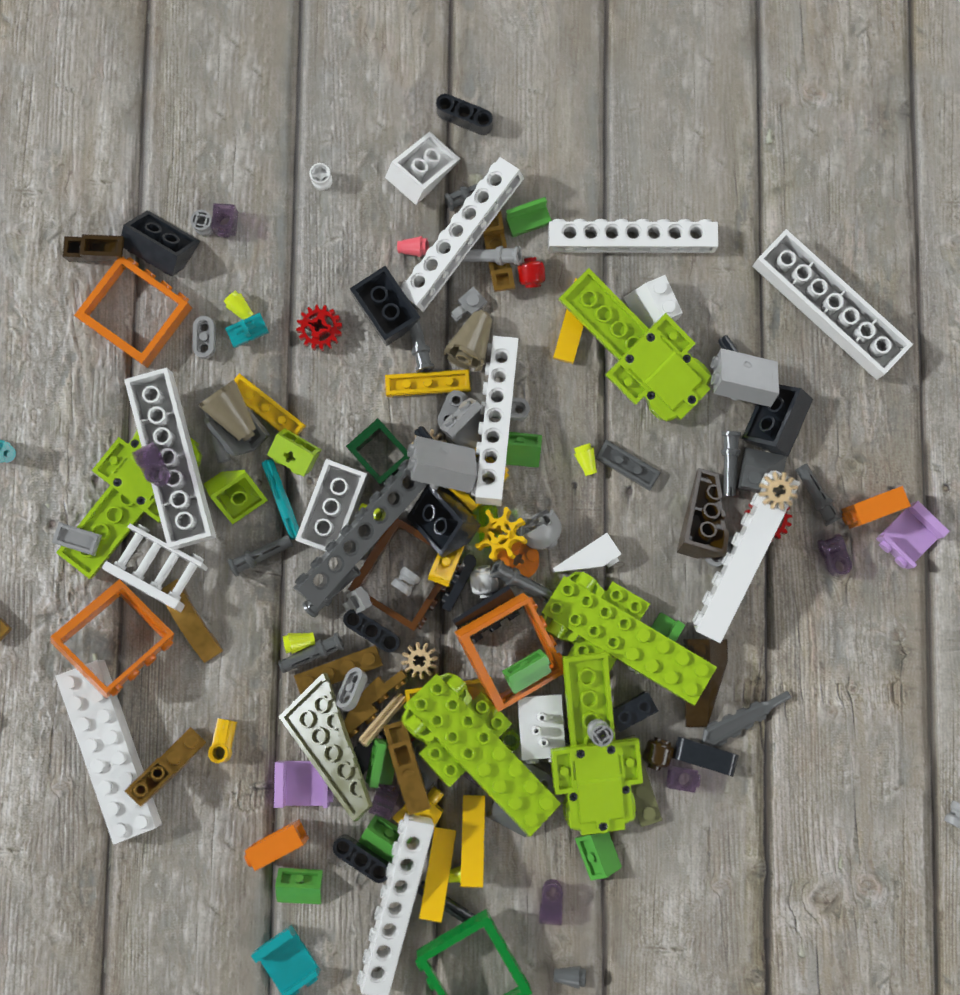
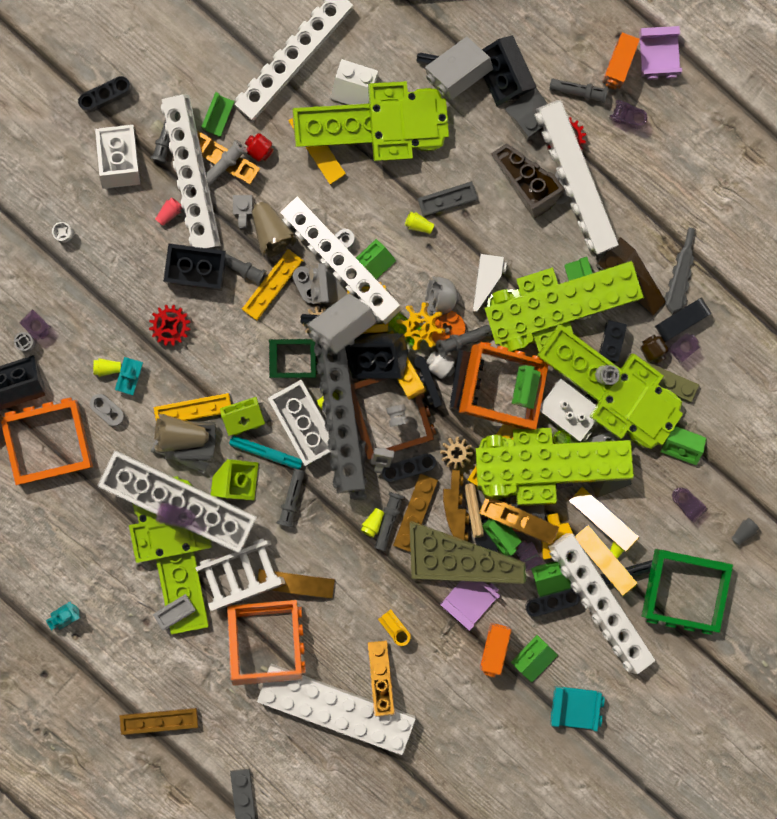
camera: 50 degrees left, 5 degrees up
light grey plate [336,667,367,711] -> none
dark grey pin [721,431,741,497] -> none
tan gear [758,472,798,510] -> none

